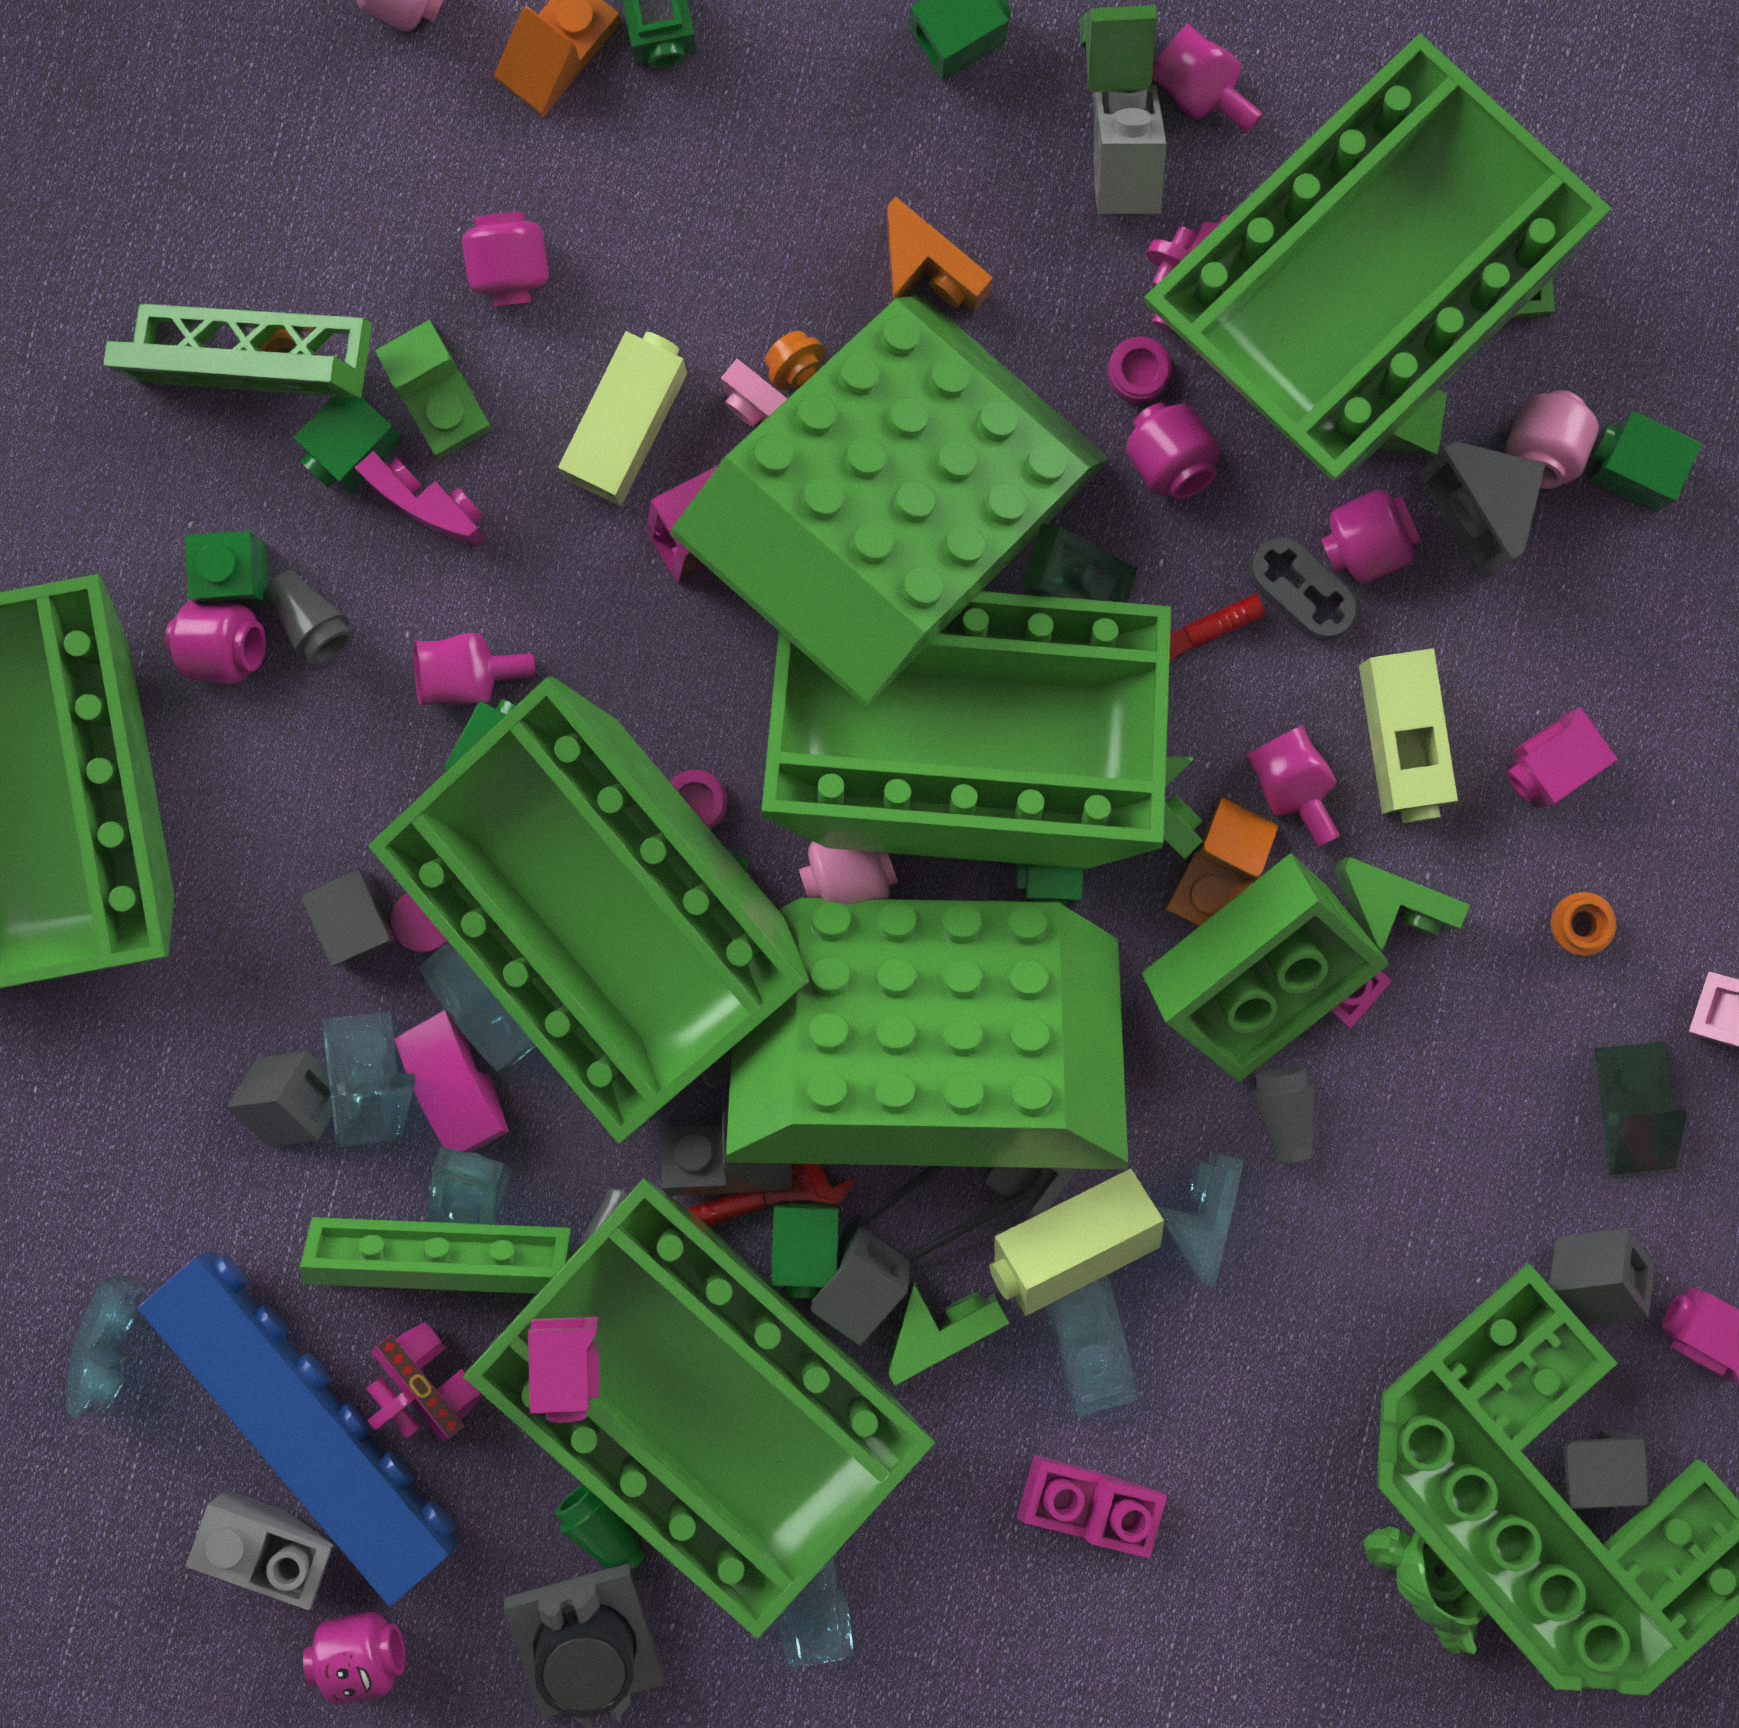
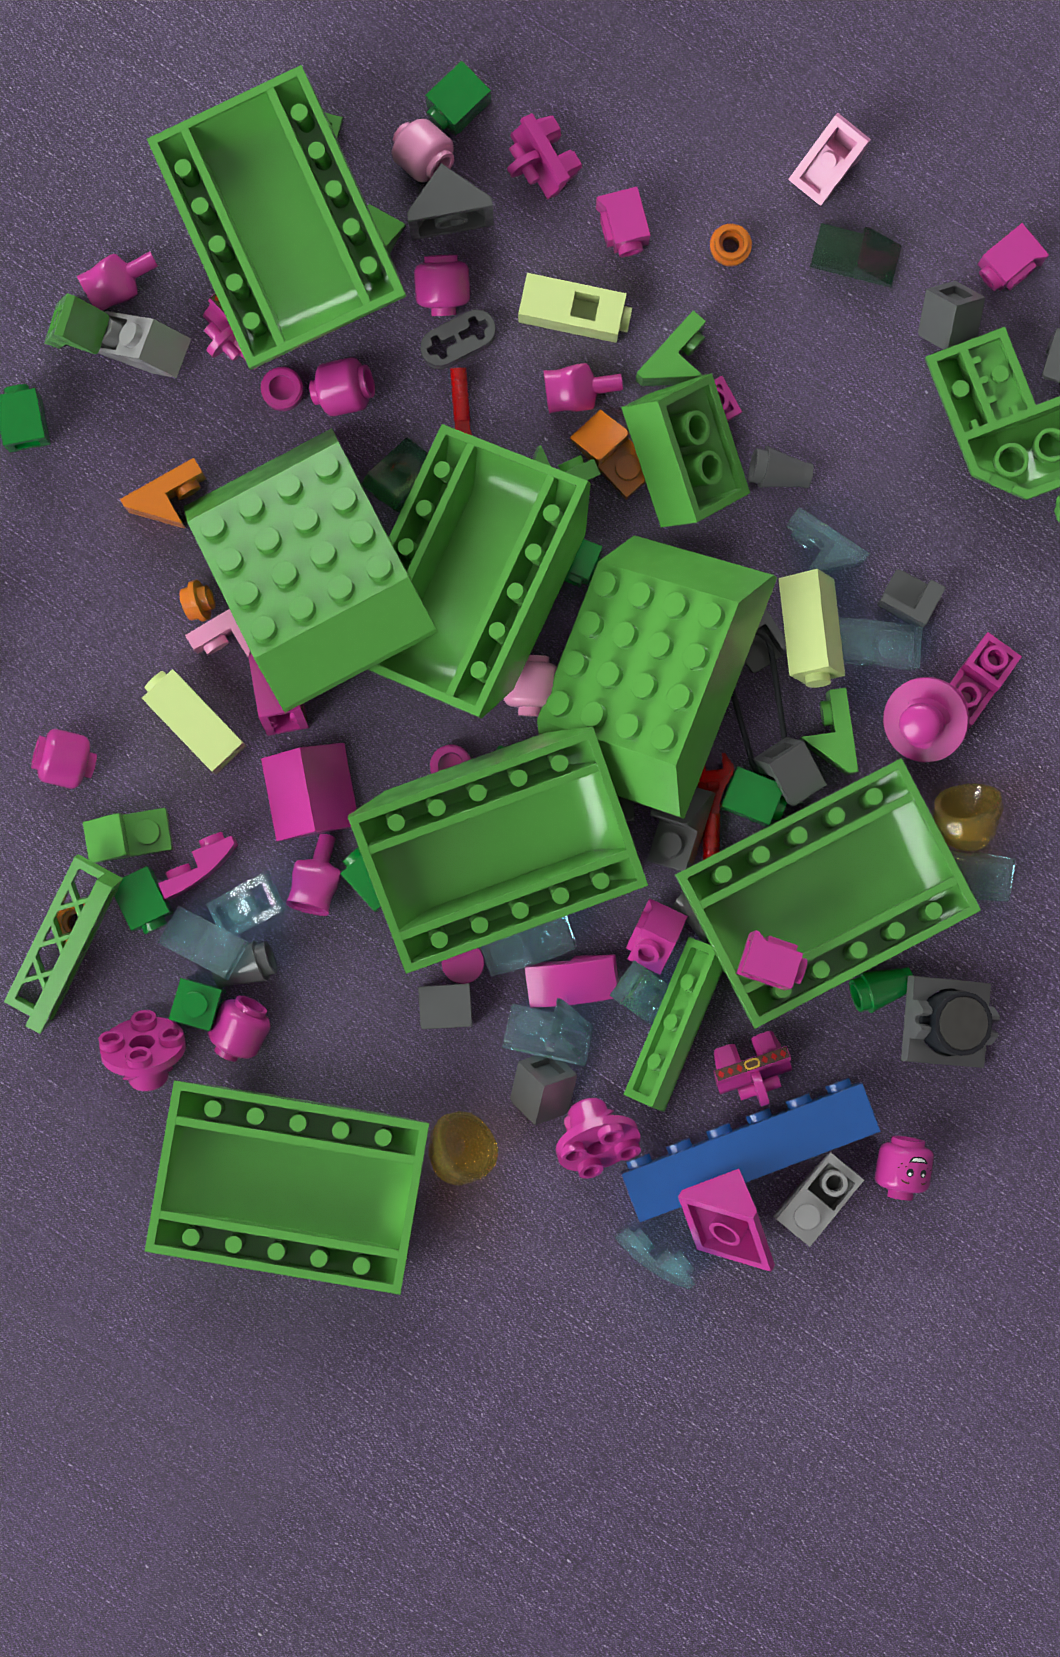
camera: 70 degrees left, 0 degrees up
none -> dark pink plate [98,1010,186,1091]
none -> clear light blue slope [158,906,248,980]
none -> clear light blue slope [206,871,287,942]
none -> dark pink slope [261,743,357,842]
none -> clear yellow hat [428,1111,498,1186]
none -> dark pink hips [507,113,582,199]
none -> dark pink plate [556,1098,641,1179]
none -> dark pink window [626,898,688,975]
none -> dark pink slope [678,1169,775,1272]
none -> dark grey panel [876,569,946,629]
none -> dark pink plate [883,677,969,762]
none -> clear yellow hat [933,783,1004,851]

